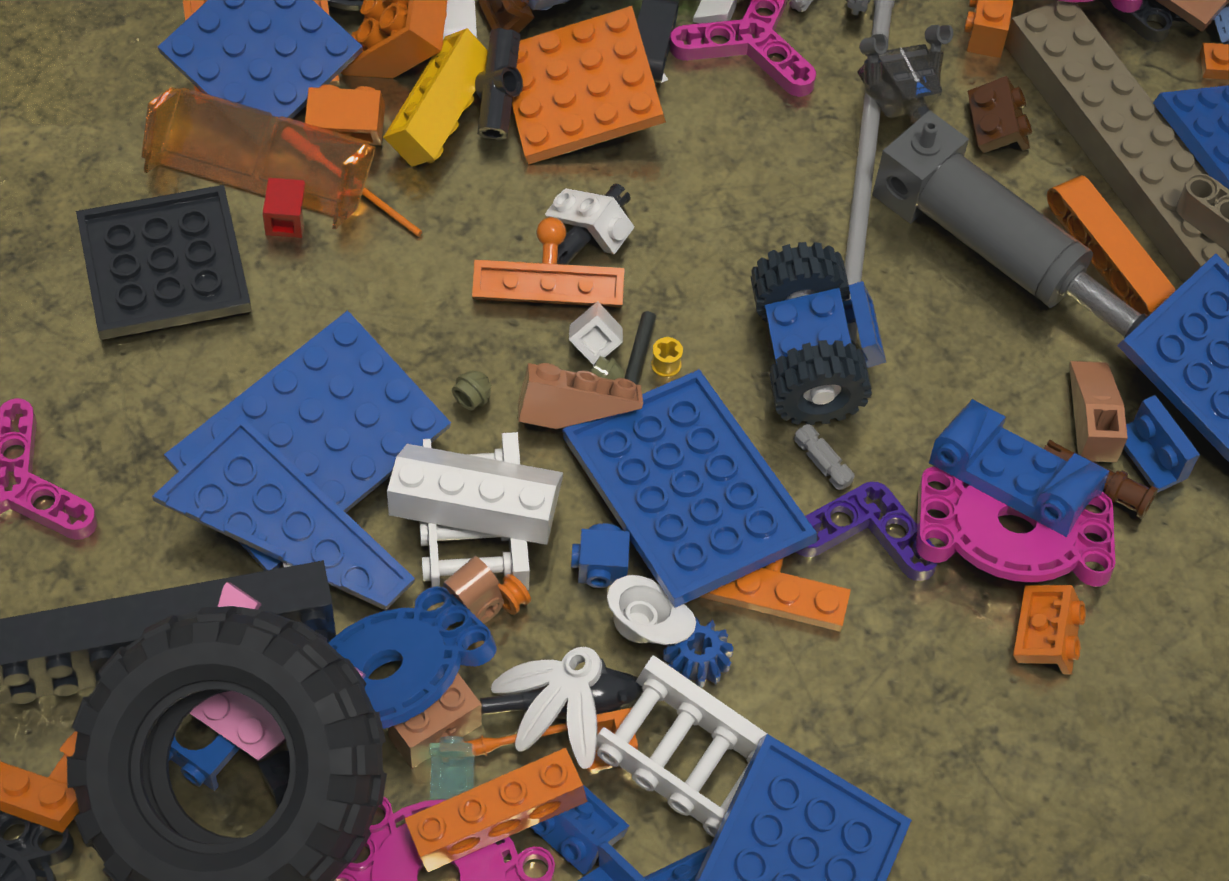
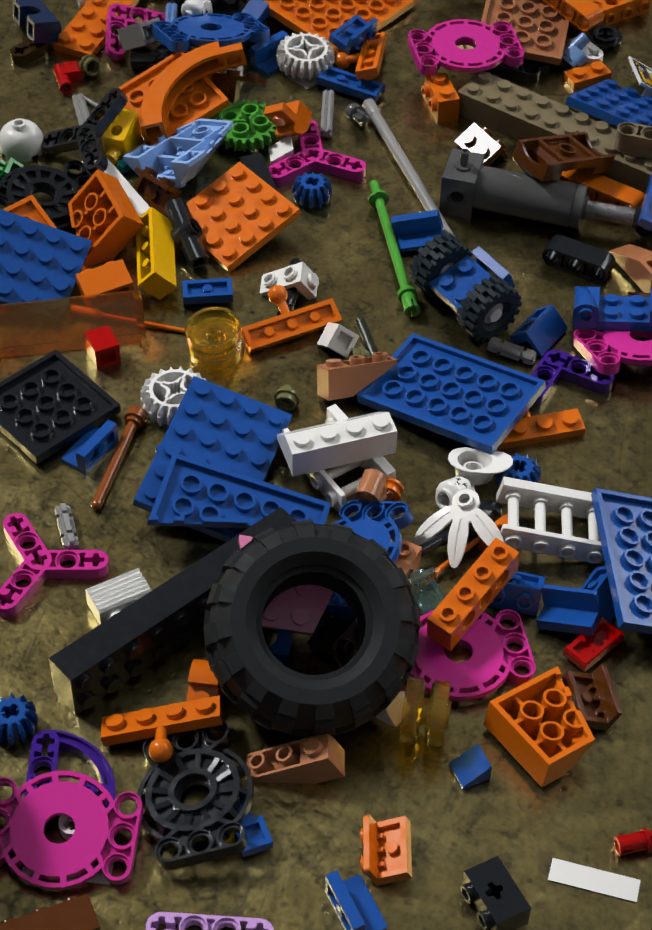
camera: 25 degrees left, 10 degrees down
blue brick [571,523,630,588] -> none
yellow axle [651,337,683,377] -> none
clear smoke torso [857,25,953,124] -> none
none -> light grey axle [54,503,79,550]
none -> blue panel [61,420,119,475]
none -> white brick [85,568,152,625]
none -> dark orange piece [91,405,148,510]
none -> white gear [140,366,206,426]
none -> blue plate [182,278,233,305]
none -> clear yellow wheel [185,307,245,372]
none -> blue gear [292,171,332,209]
none -> bright green bar [368,180,420,317]
none -> blue panel [391,210,444,253]
none -> white head [435,476,475,509]
none -> blue panel [509,304,568,356]
none -> reddish brown piece [512,132,615,182]
none -> black beam [542,235,616,283]

